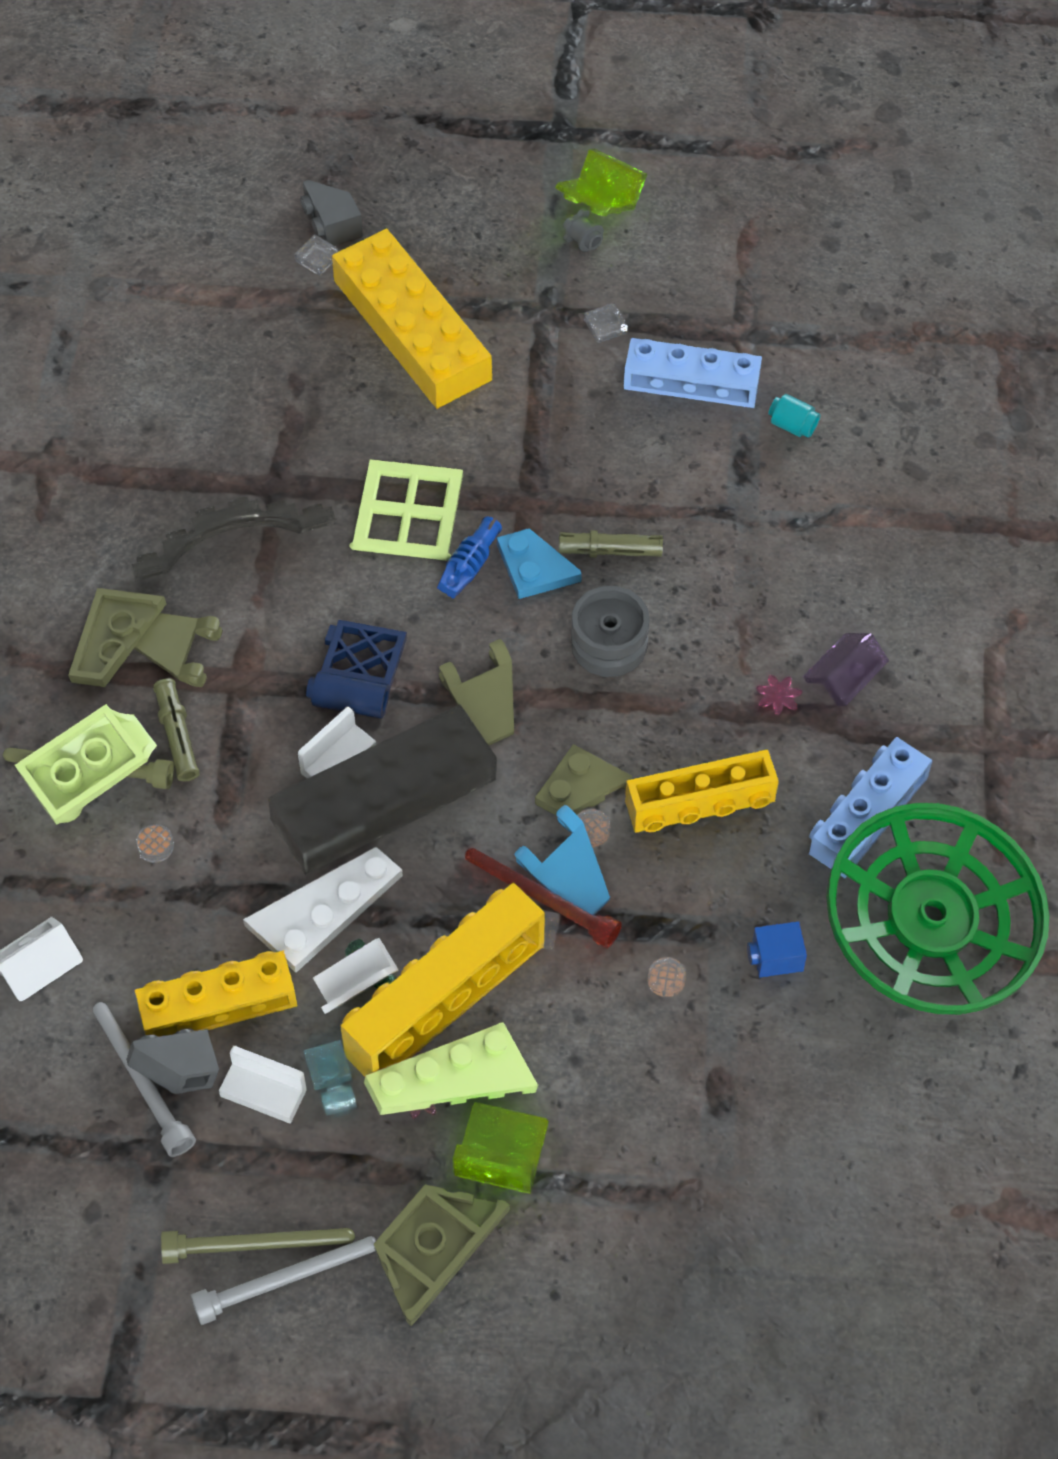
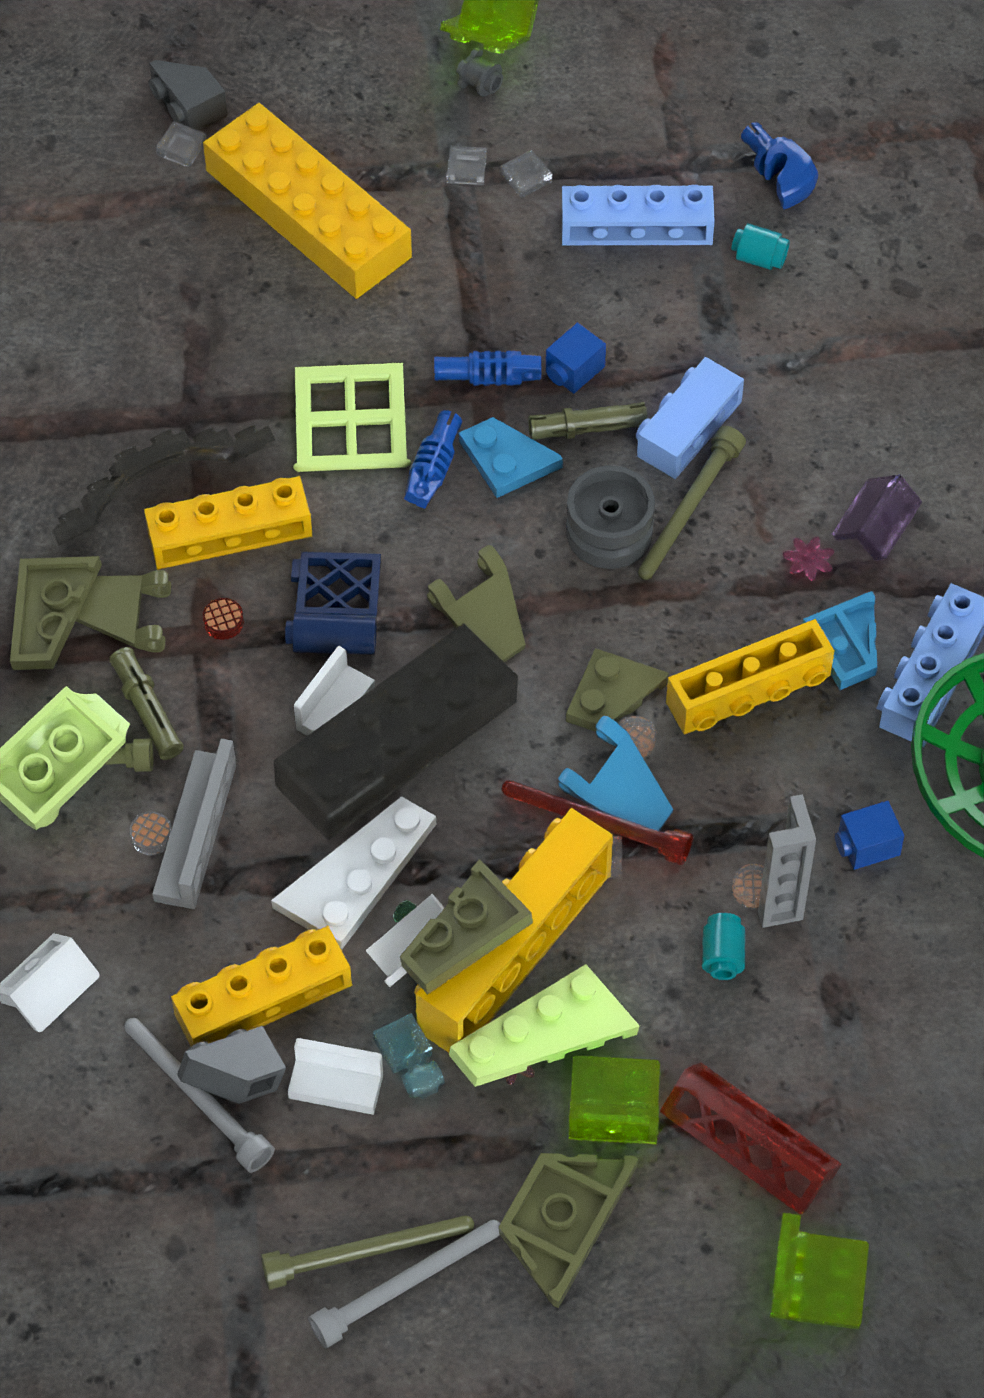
camera: 10 degrees left, 0 degrees up
none -> yellow brick [144,476,312,570]
none -> light grey fence [153,739,236,909]
none -> clear red tile [203,598,244,640]
none -> olive wing [400,859,533,995]
none -> blue hinge [434,351,542,386]
none -> clear tile [447,146,487,185]
none -> blue brick [546,322,606,394]
none -> light blue brick [636,357,744,479]
none -> olive piece [638,426,746,580]
none -> clear red fence [659,1062,842,1215]
none -> teal brick [702,913,745,980]
none -> blue piece [741,122,818,210]
none -> light grey fence [758,794,816,928]
none -> clear neon green bracket [770,1213,869,1329]
none -> dark azure wing [802,591,877,690]

